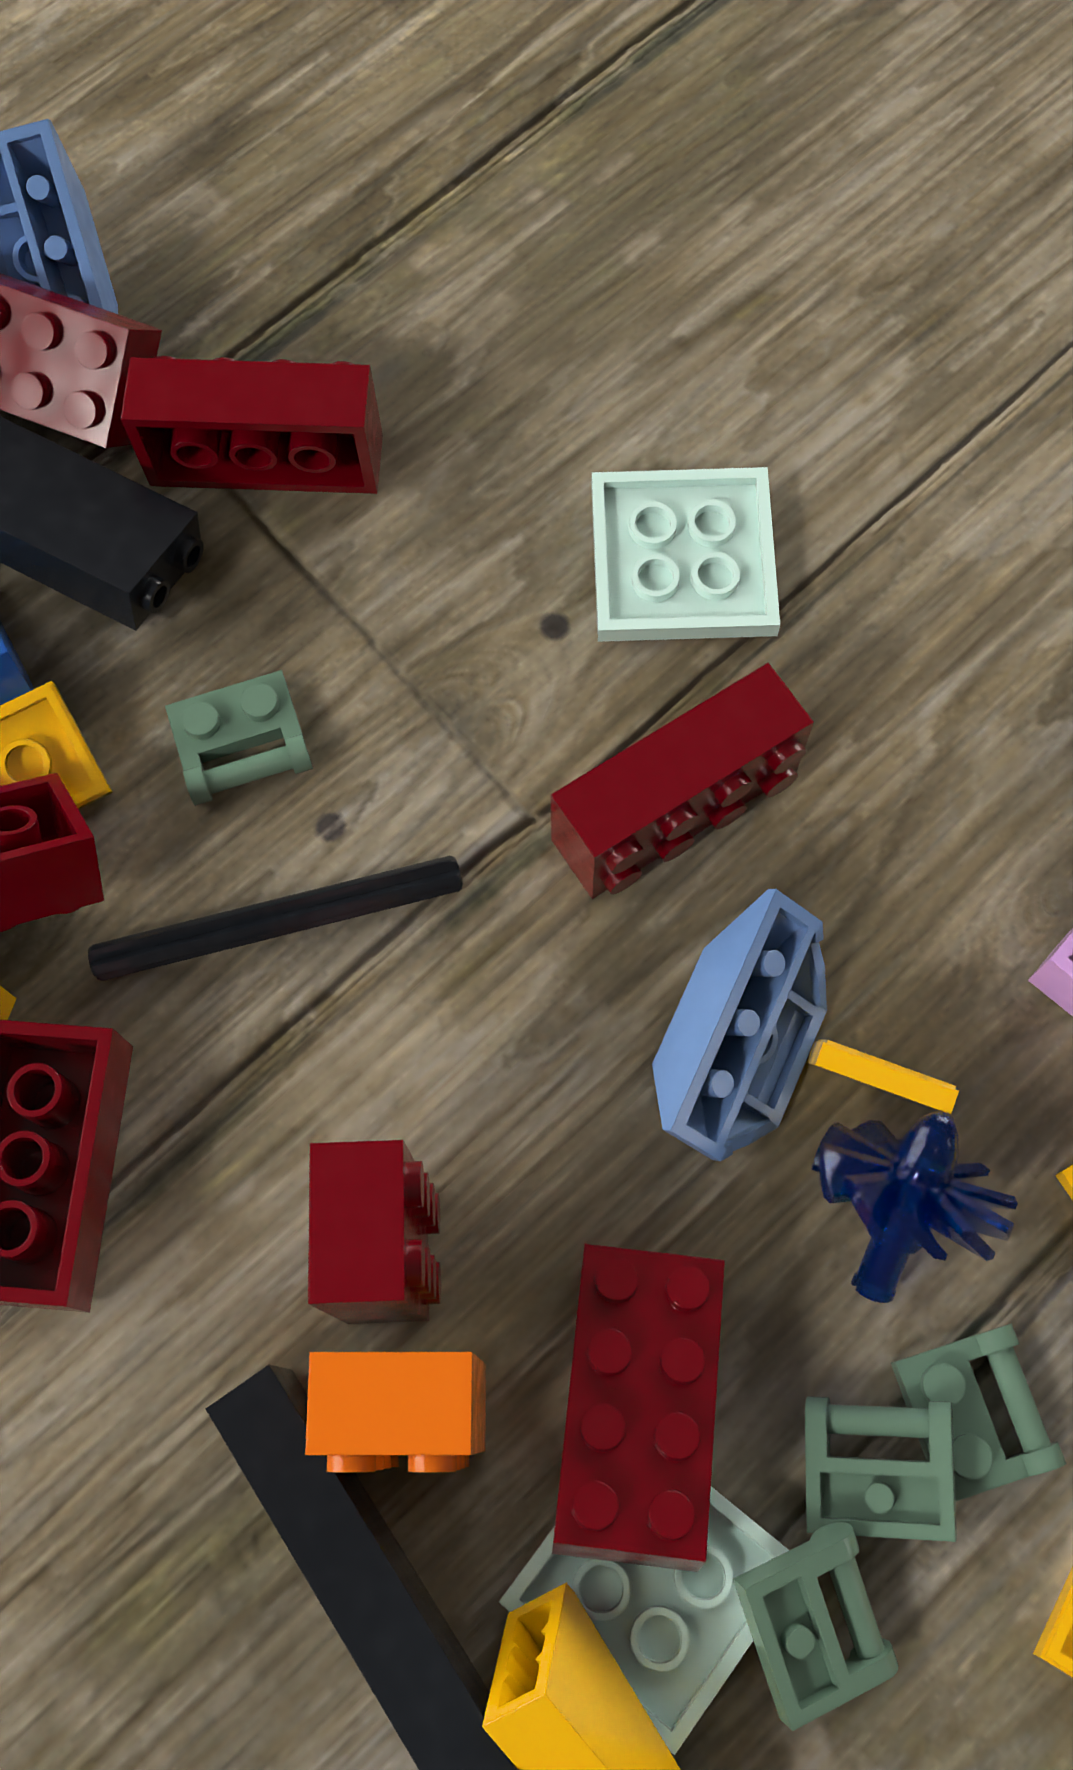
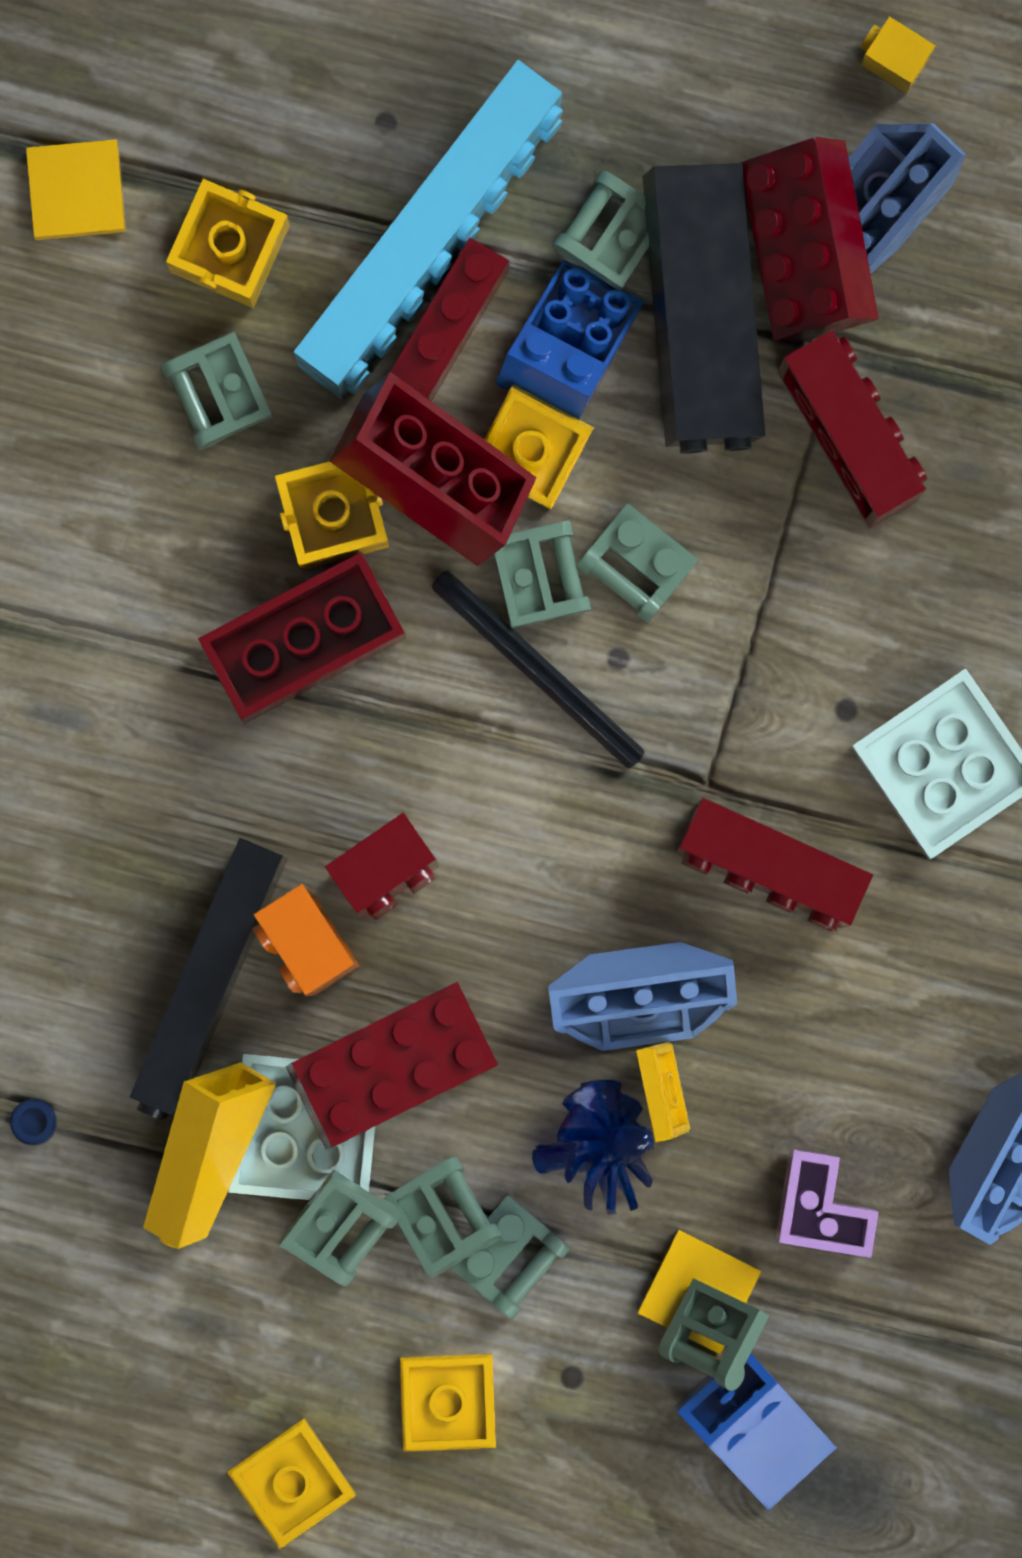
camera: 50 degrees right, 15 degrees up
none -> sand green plate [494,521,592,629]

